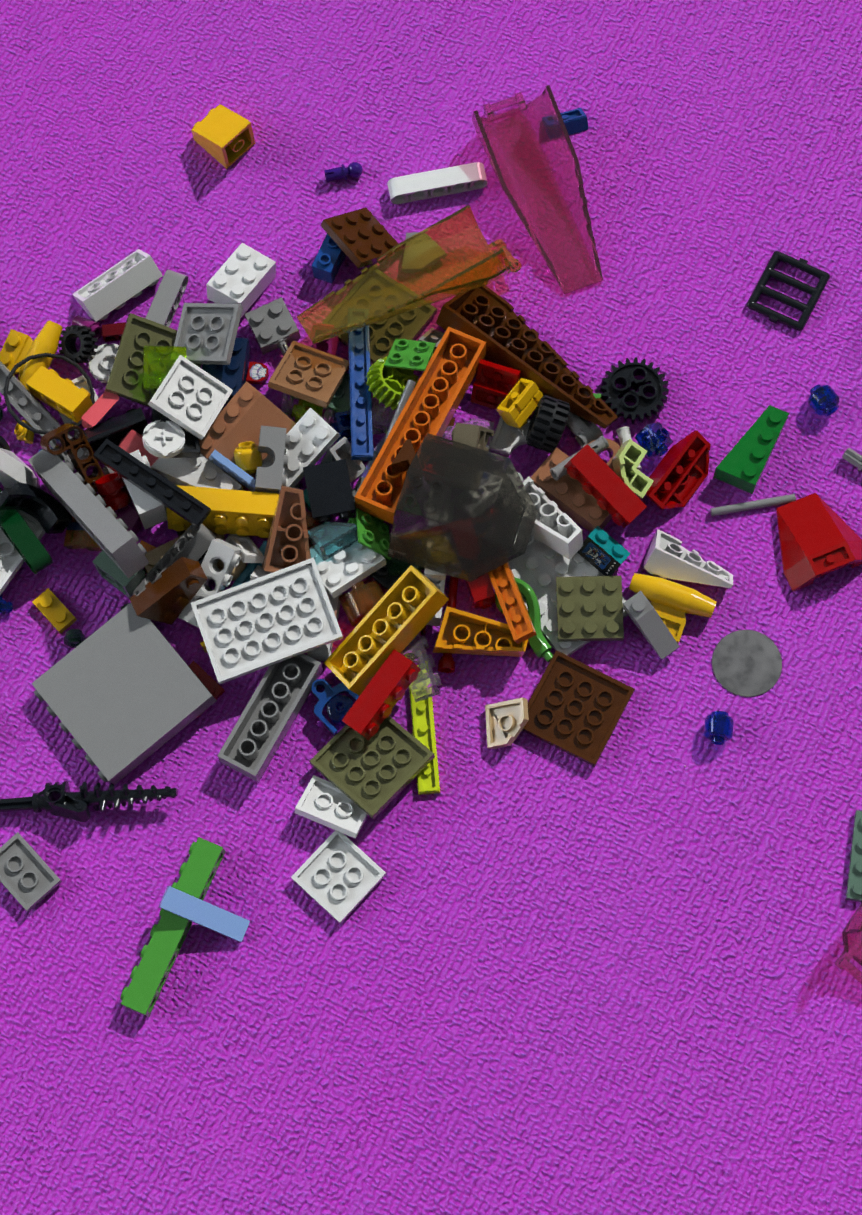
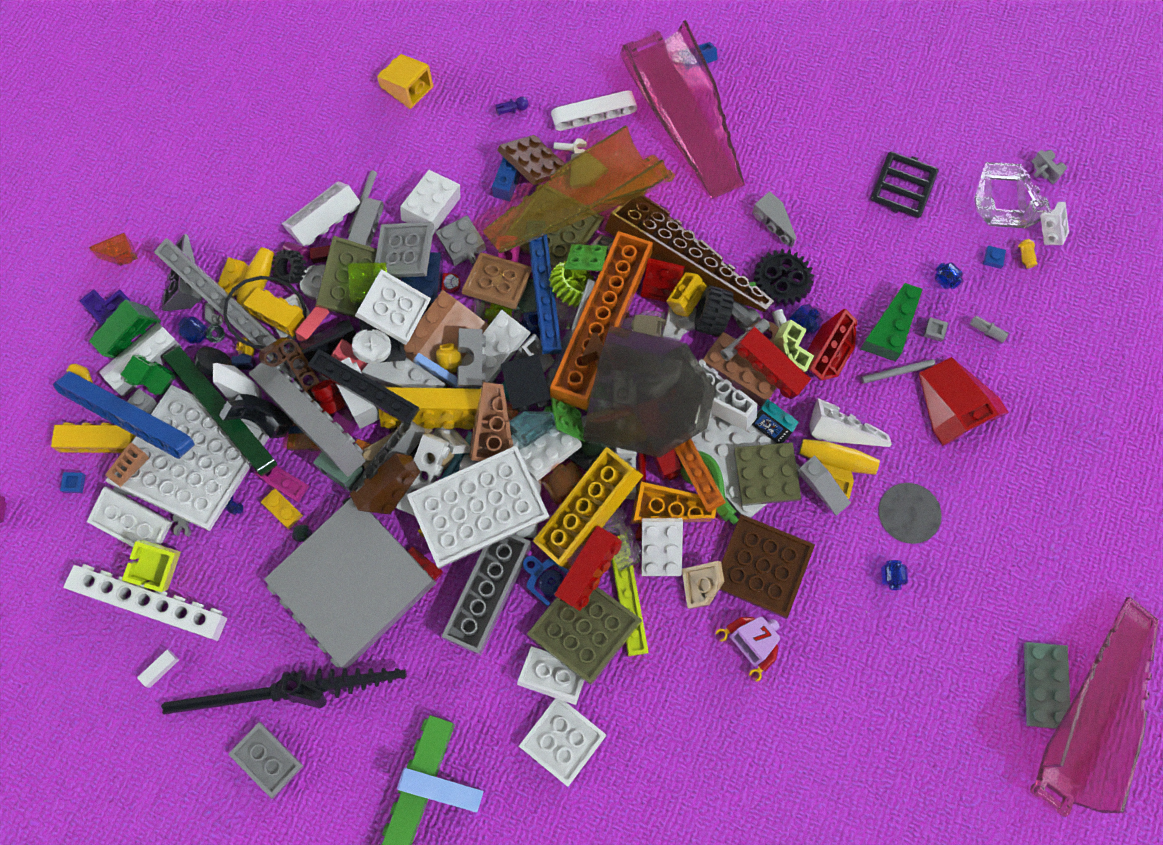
camera: 10 degrees left, 0 degrees up
none -> dark blue plate [232,354,256,370]
none -> dark pink hinge [254,466,309,503]
none -> light grey bar [348,170,377,235]
none -> white bar [554,138,587,154]
none -> white plate [641,518,683,576]
none -> lavender torso [716,617,780,682]
none -> light grey slope [752,191,796,248]
none -> light grey plate [924,317,948,342]

